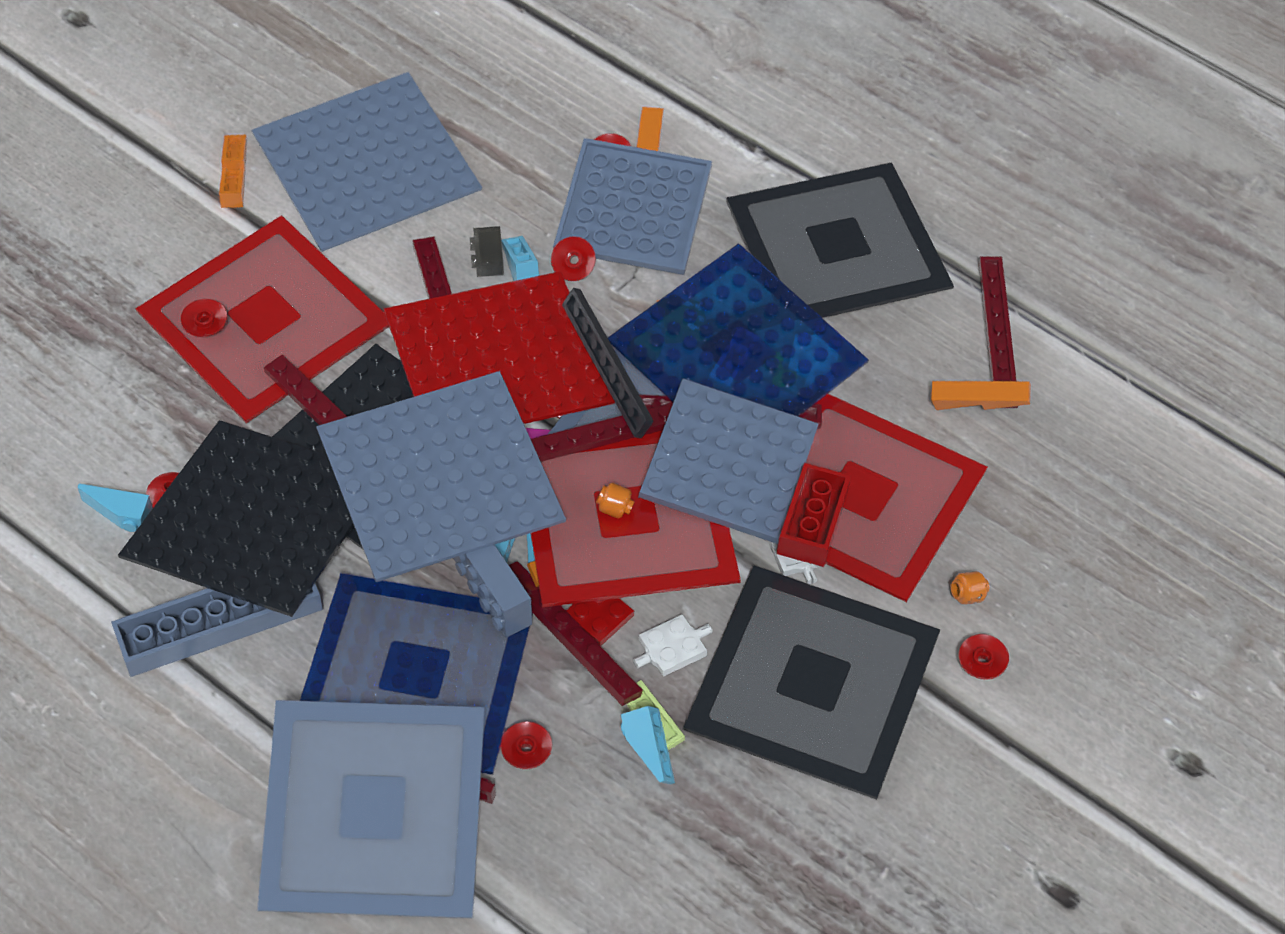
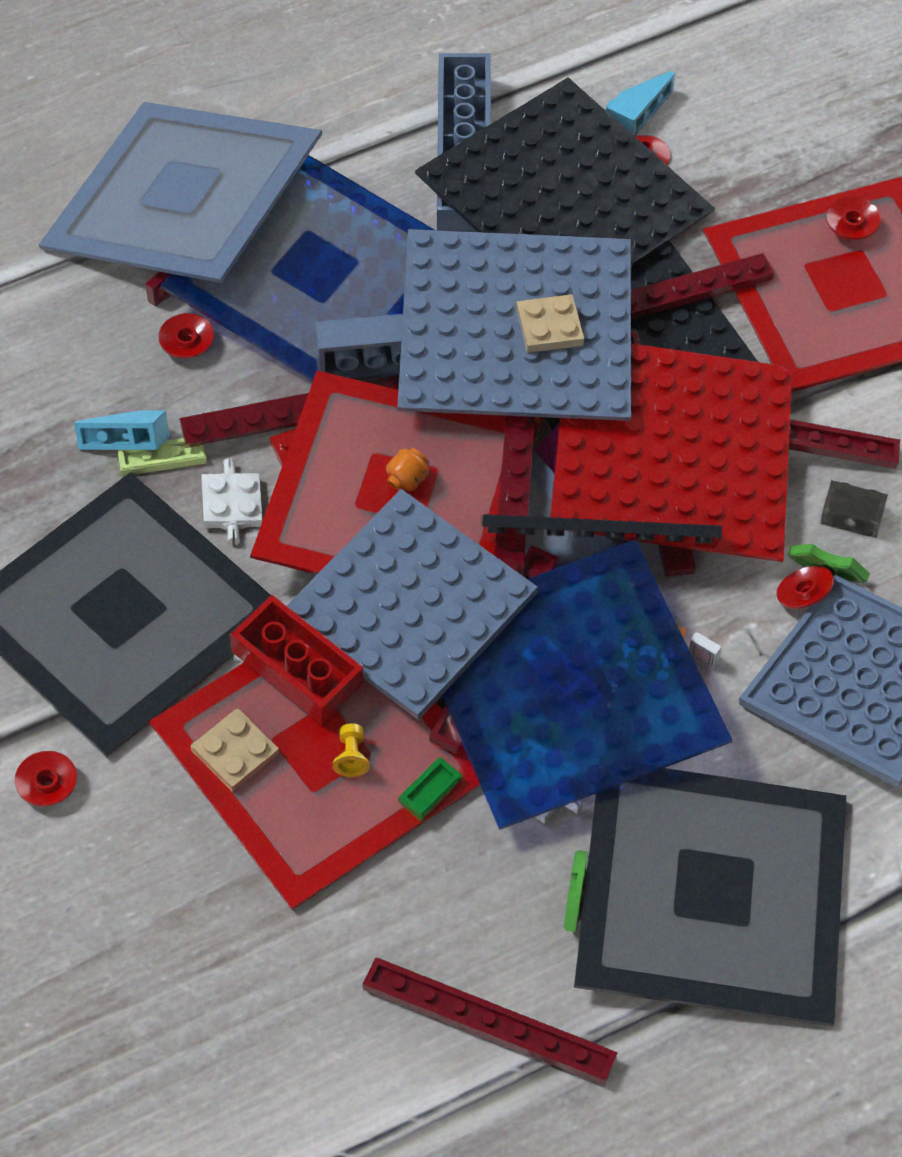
camera: 115 degrees right, 0 degrees up
medium azure slope [501,236,539,281] -> none
orange slope [931,381,1031,410] -> none
orange head [951,571,989,604] -> none
none -> tan plate [191,708,279,792]
none -> yellow piece [333,723,370,777]
none -> green tile [398,756,463,821]
none -> tan plate [516,294,584,353]
none -> bright green tile [563,850,588,932]
none -> white tile [688,632,721,670]
none -> bright green tile [787,544,870,583]

